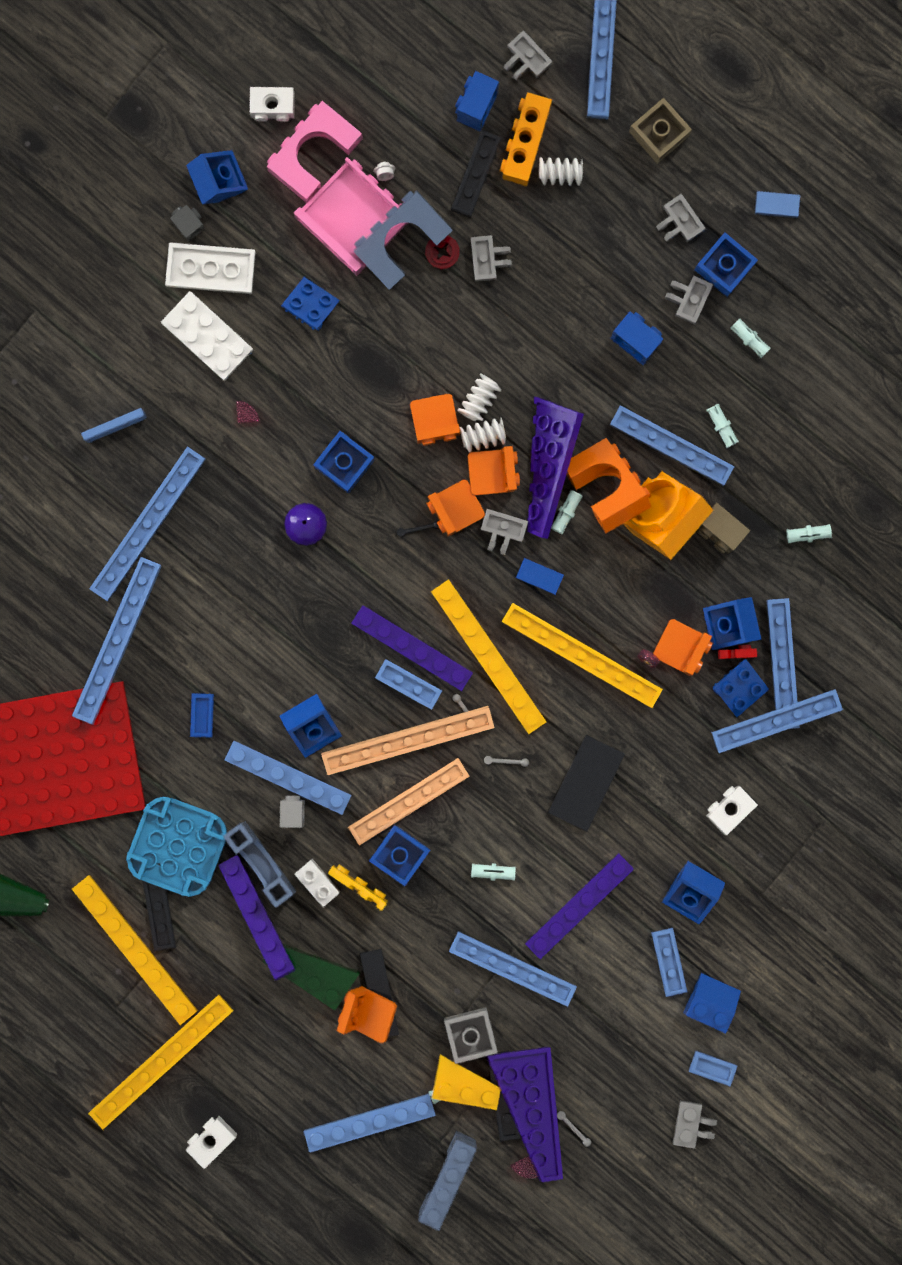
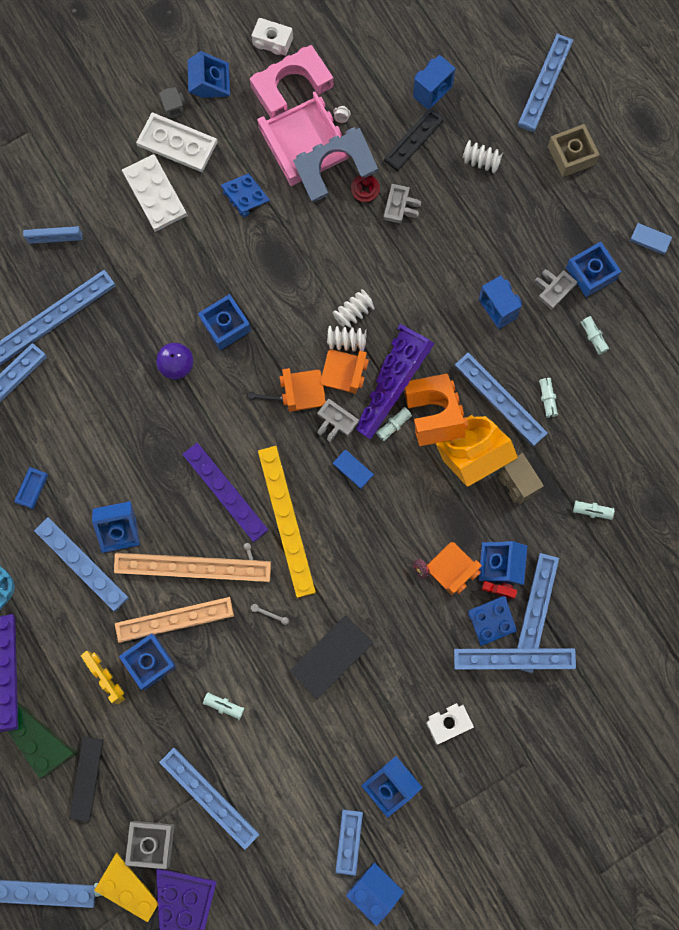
camera: 25 degrees right, 10 degrees down
sand blue arch [223,821,296,908] -> none
clear pink tile [236,401,260,423] -> none
light grey brick [280,796,305,828] -> none
white brick [295,859,341,907] -> none
orange bracket [337,986,397,1043] -> none
medium blue plate [375,659,442,710] -> none
orange bracket [410,394,460,446] -> none
light orange brick [500,92,552,186] -> none
yellow plate [502,603,663,708] -> none
light grey hinge [504,31,553,80] -> none
dark purple plate [525,853,634,959] -> none
light grey hinge [656,194,706,242] -> none

